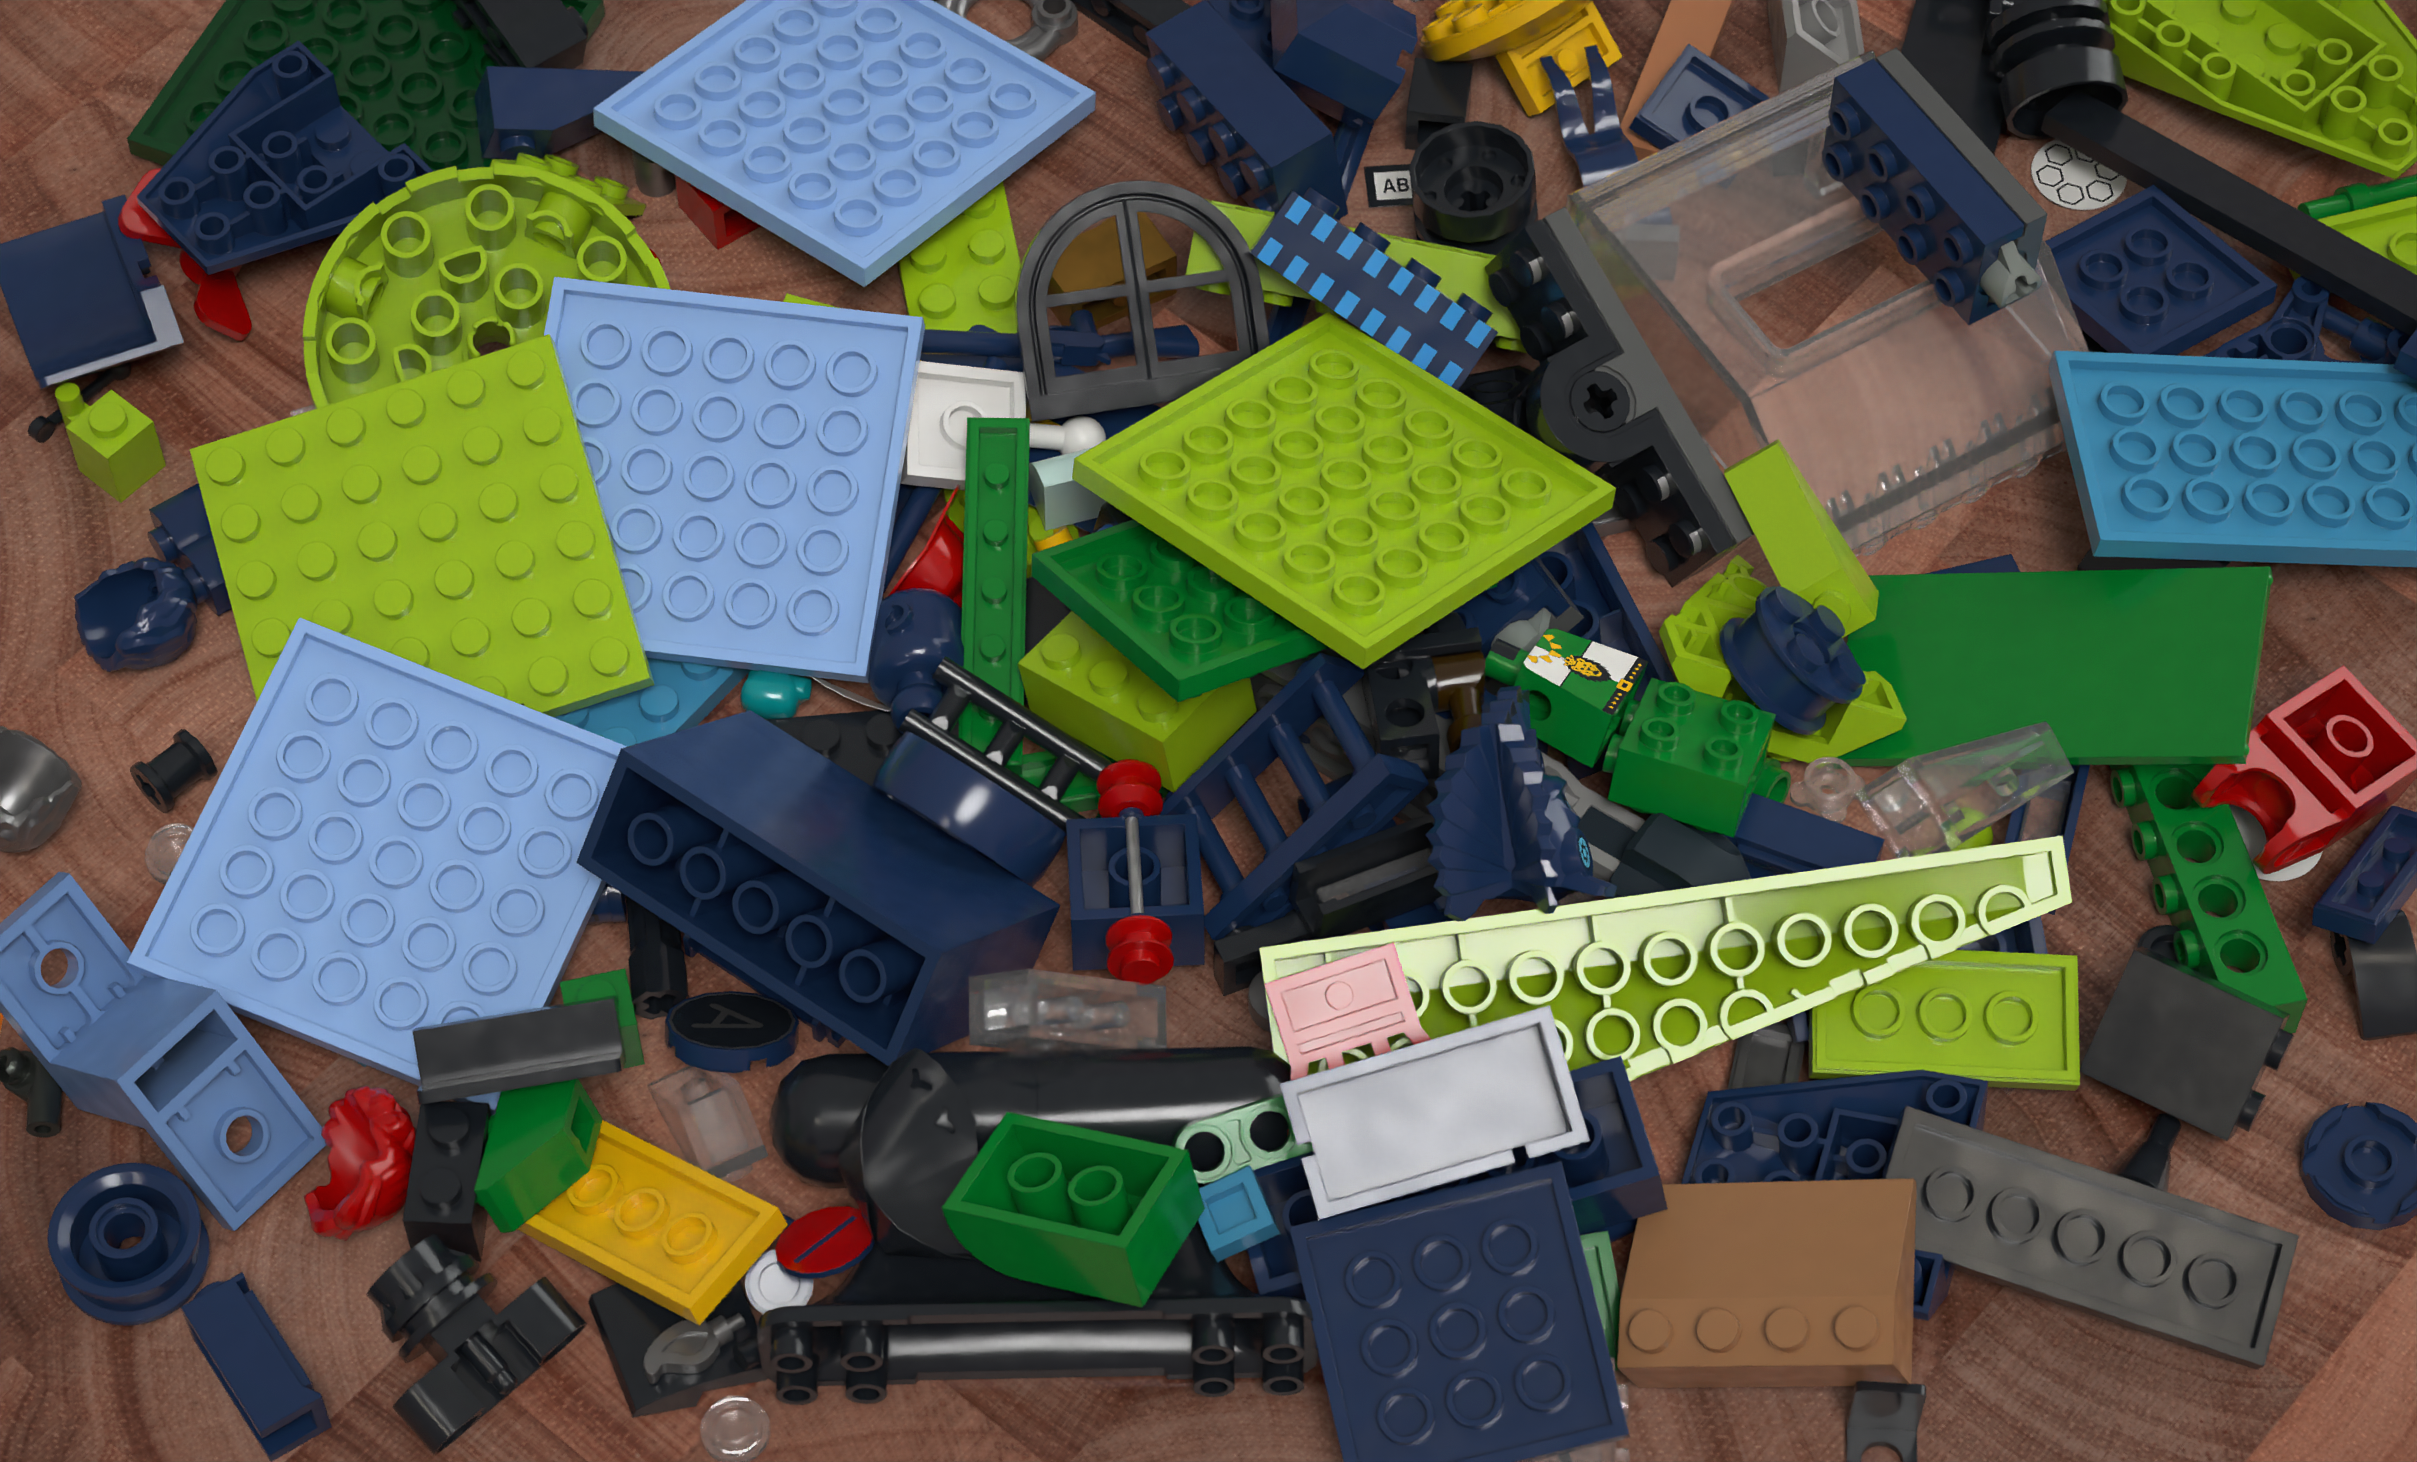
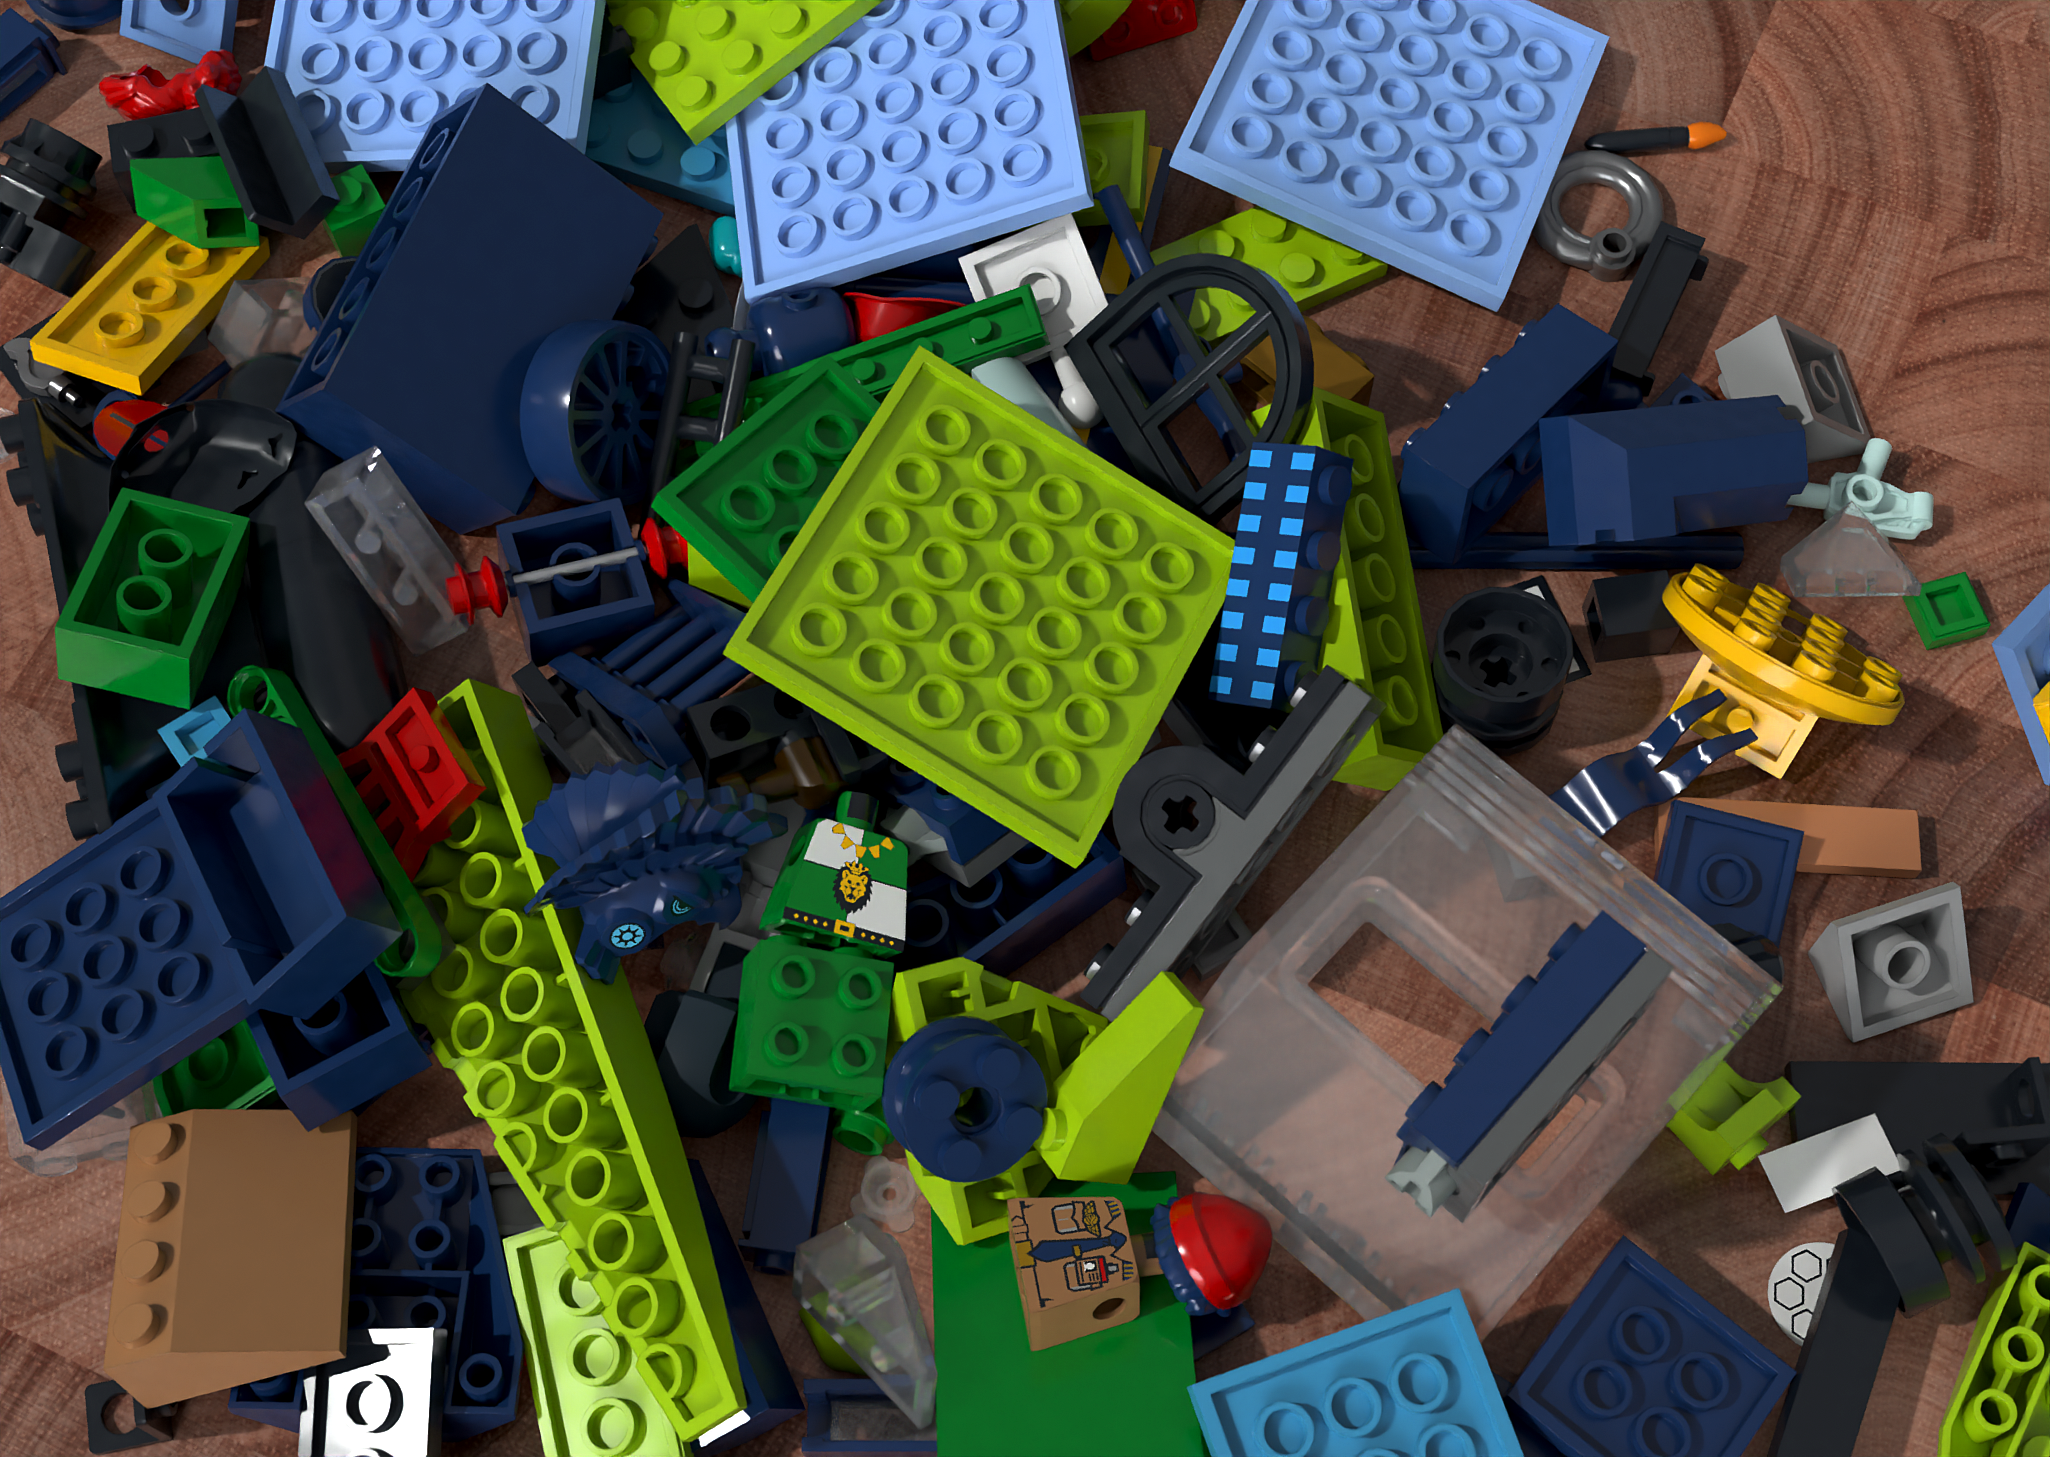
camera: 75 degrees right, 10 degrees up
none -> medium nougat torso [1007,1197,1164,1352]
none -> red hair [1150,1192,1273,1317]
none -> white sticker [1758,1113,1900,1213]

